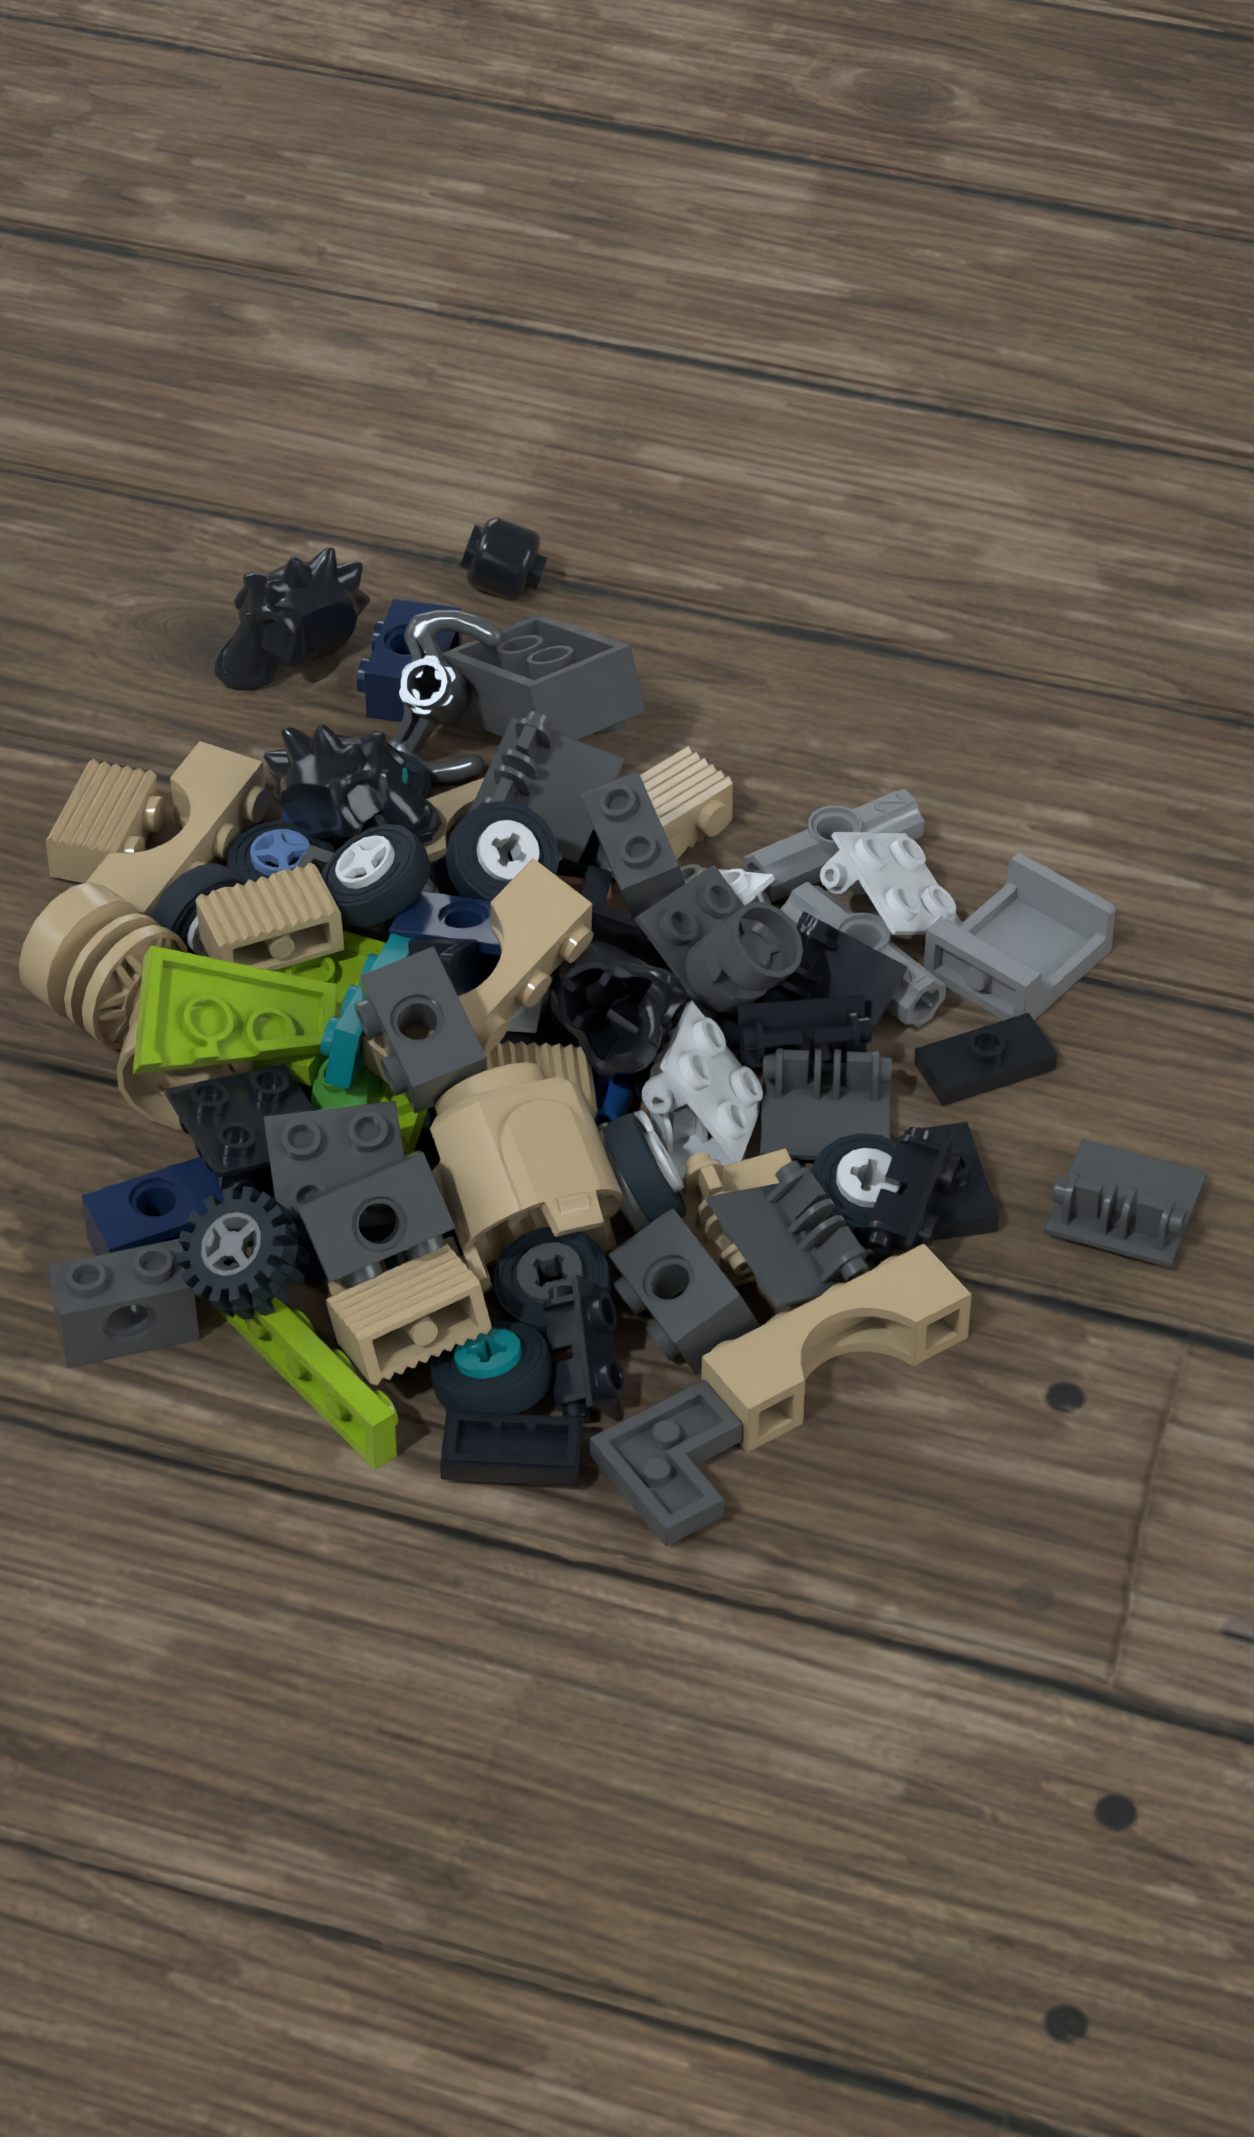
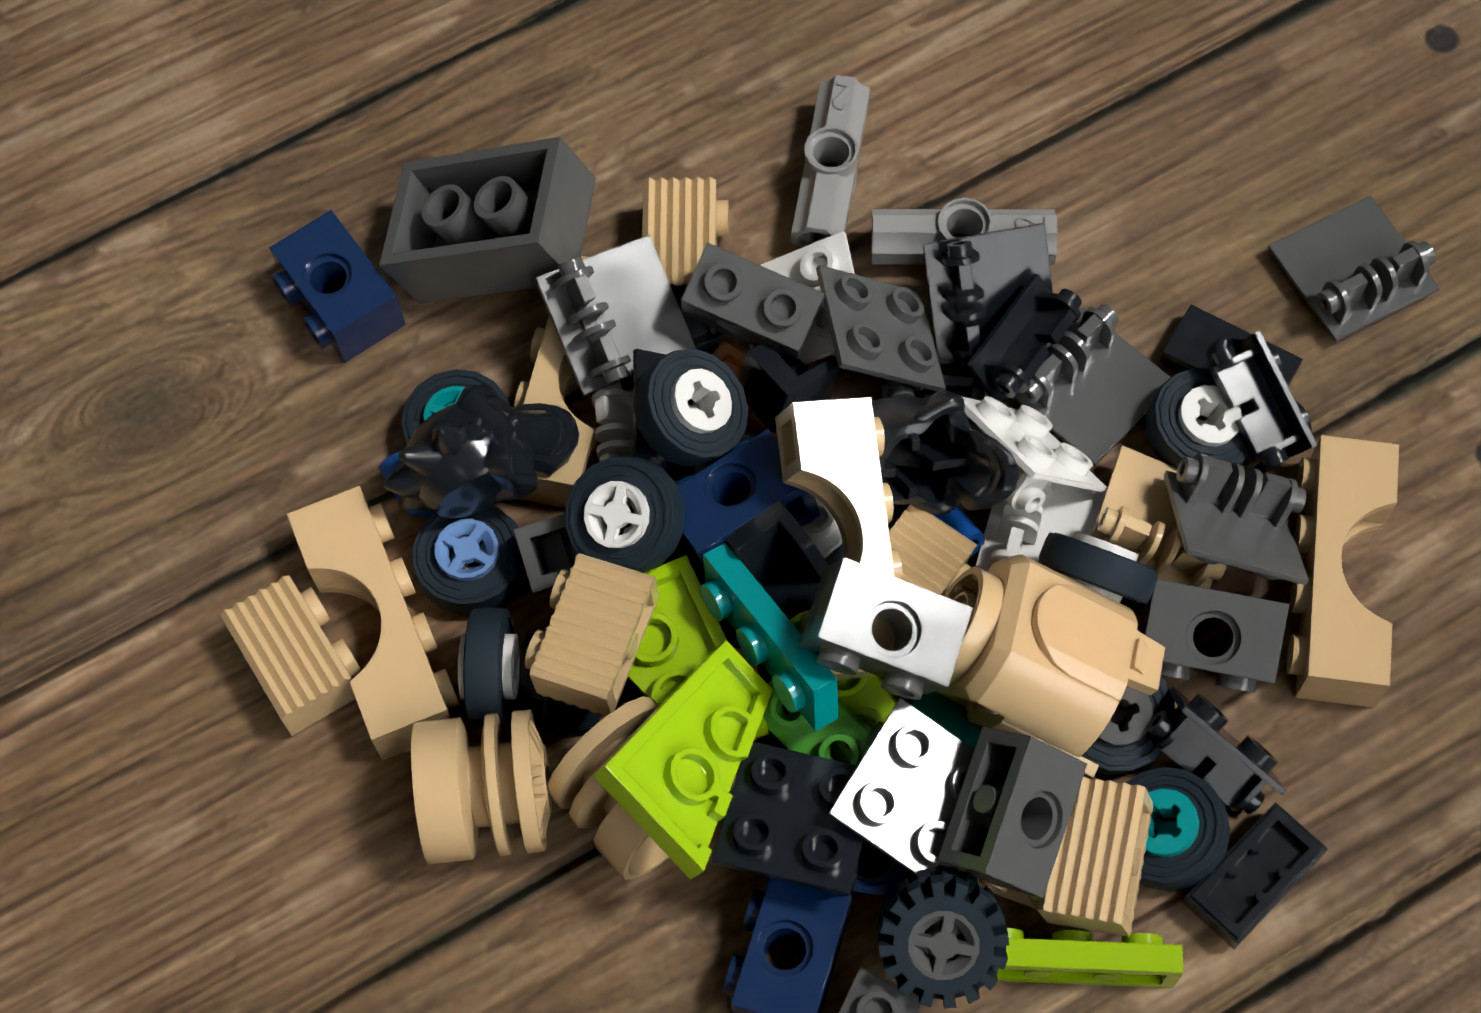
camera: 45 degrees left, 20 degrees up
black head [215,547,370,690] -> none
dark grey piece [389,610,504,784] -> none
black head [460,517,548,601] -> none
dark grey plate [590,1380,743,1547] -> none
dark grey wheel [685,902,803,1014] -> none
white hinge [820,832,962,935] -> none
black plate [914,1012,1057,1106] -> none
light grey panel [924,853,1116,1020] -> none

